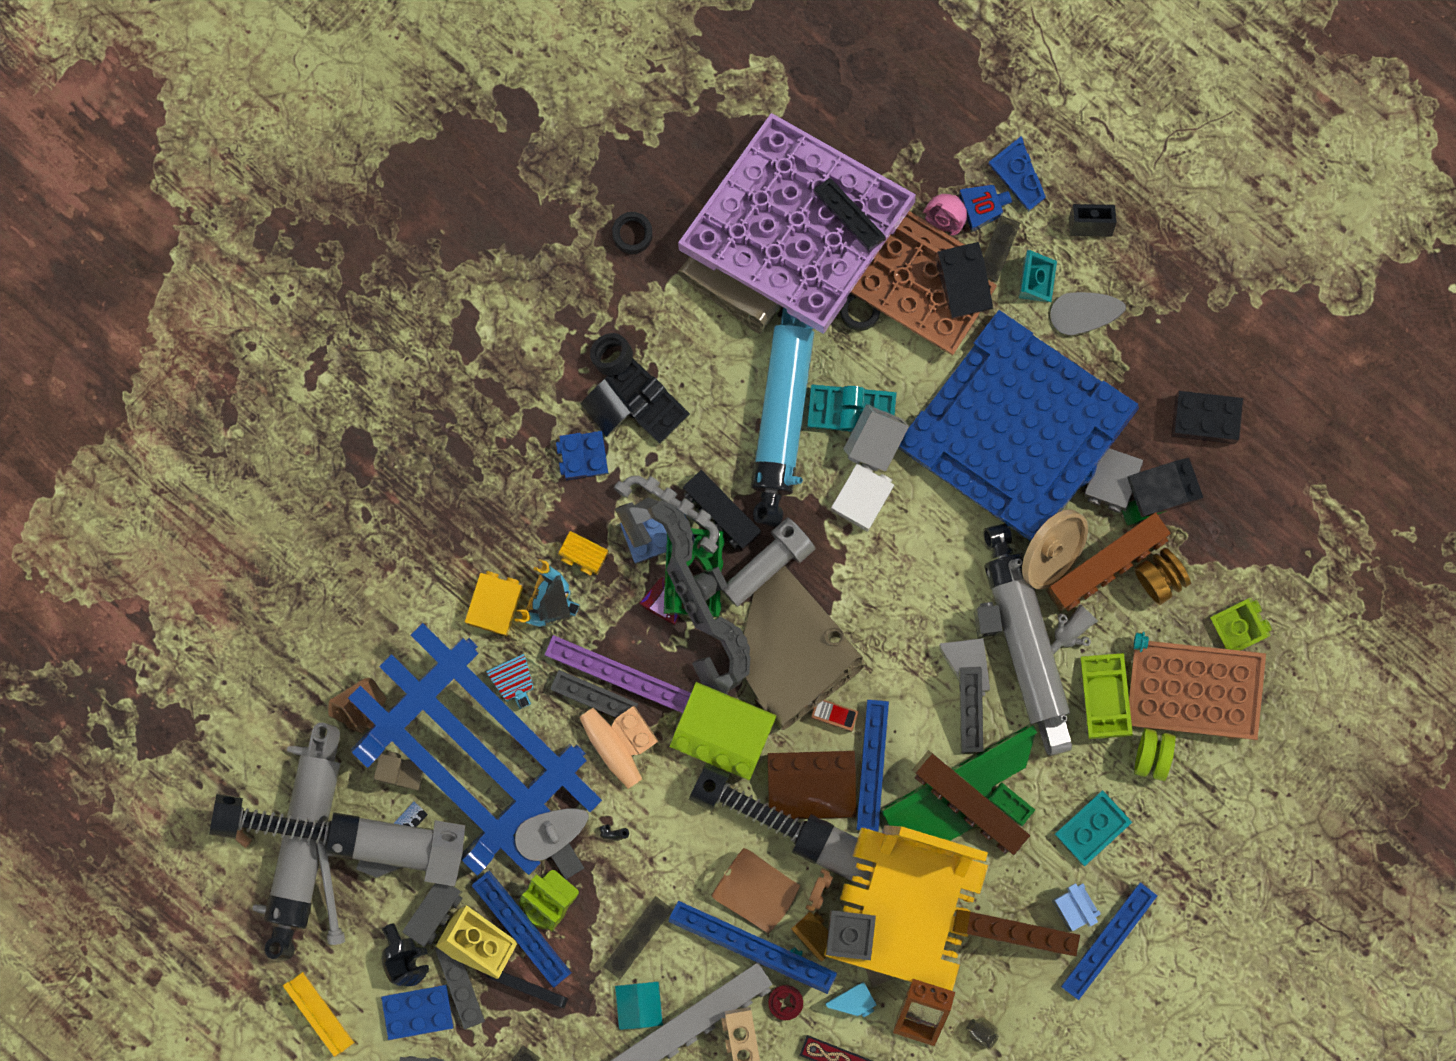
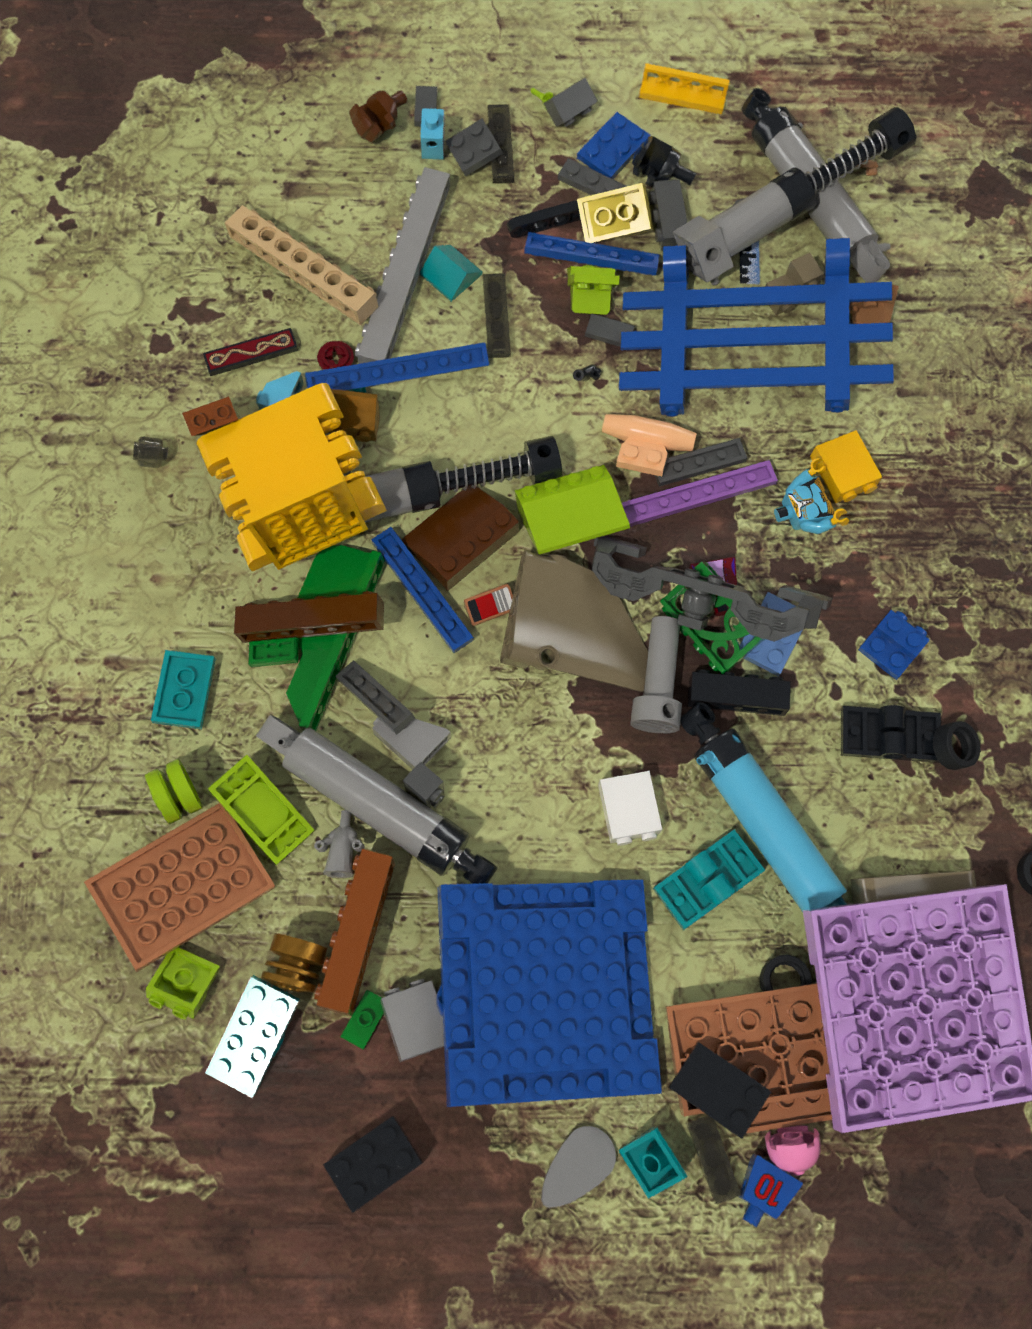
camera: 135 degrees right, 10 degrees down
light grey piece [317,841,345,945] -> none
torso [486,654,534,709] -> none
light grey shield [515,808,589,861] -> none
clear smoke slope [538,575,571,625] -> none
yellow brick [558,531,609,576] -> none
black slope [581,378,634,437] -> none
light grey bar [614,476,719,554] -> none
medium nougat piece [712,848,800,934] -> none
medium nougat plate [805,868,833,912] -> none
black tile [814,178,886,252] -> none
dark grey plate [826,910,876,960] -> none
light grey brick [844,404,909,471] -> none
reddish brown brick [953,910,1080,957] -> none
blue wing [988,136,1046,212] -> none
tan dish [1022,509,1088,590] -> none
light blue plate [1052,883,1101,932] -> none
blue plate [1060,882,1158,1000] -> none
black brick [1069,204,1117,237] -> none
black slope [1127,458,1204,517] -> none
teal plate [1133,631,1149,653] -> none
none -> plate [205,975,300,1098]

